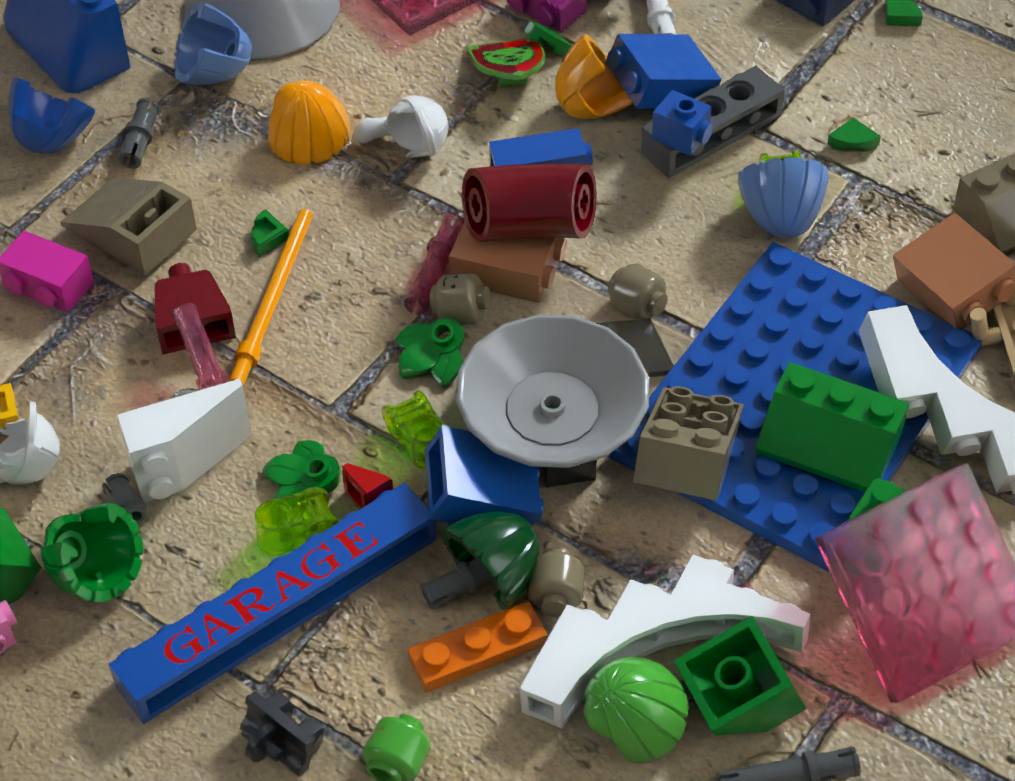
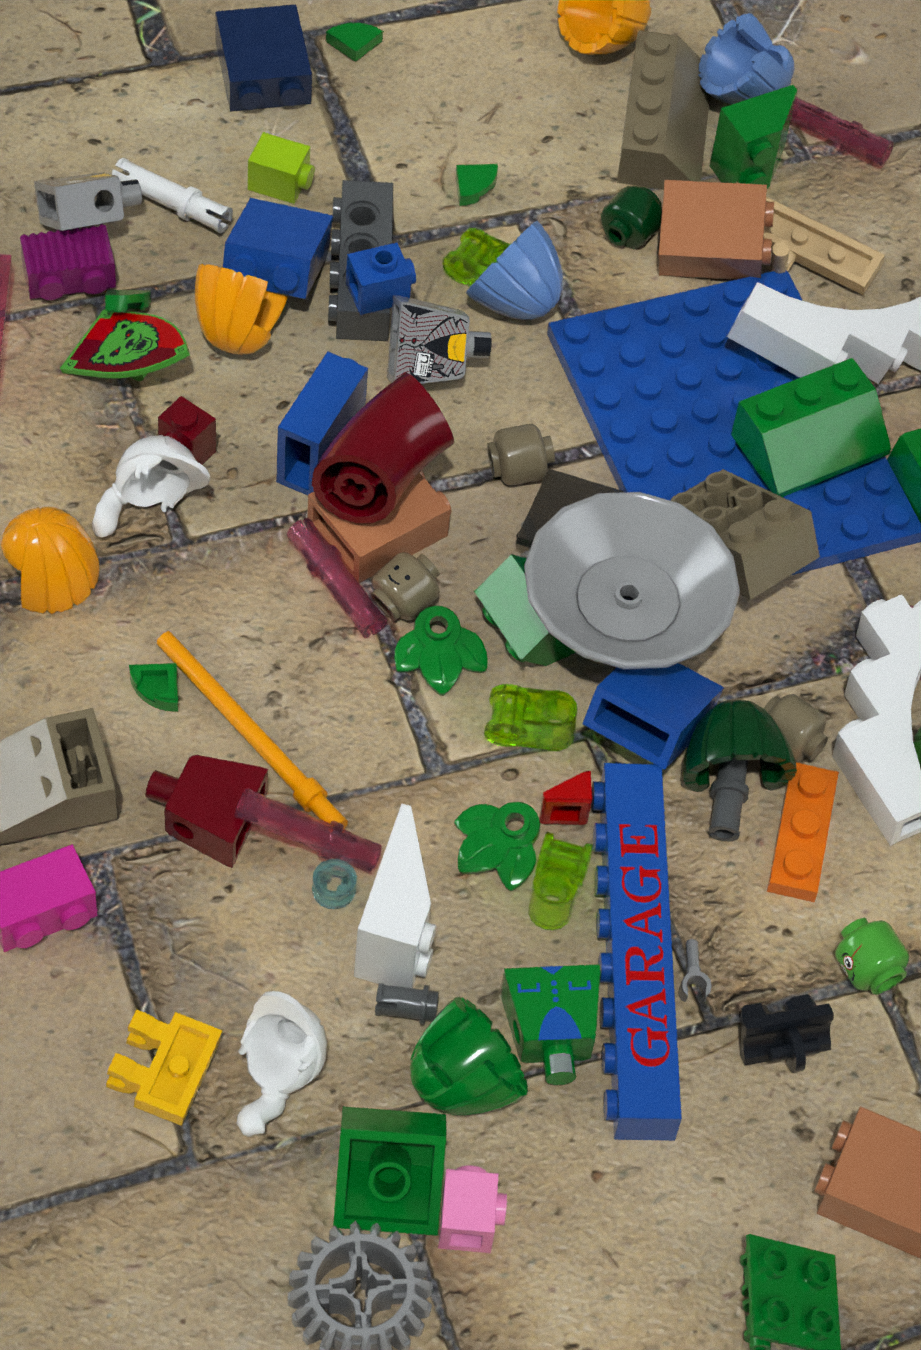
camera: 60 degrees left, 5 degrees up
none -> dark red brick [158,396,216,465]
none -> lime brick [247,132,315,204]
none -> torso [387,295,492,384]
none -> green torso [500,964,600,1085]
none -> dark green head [601,186,662,249]
none -> light grey hand [678,939,712,1002]

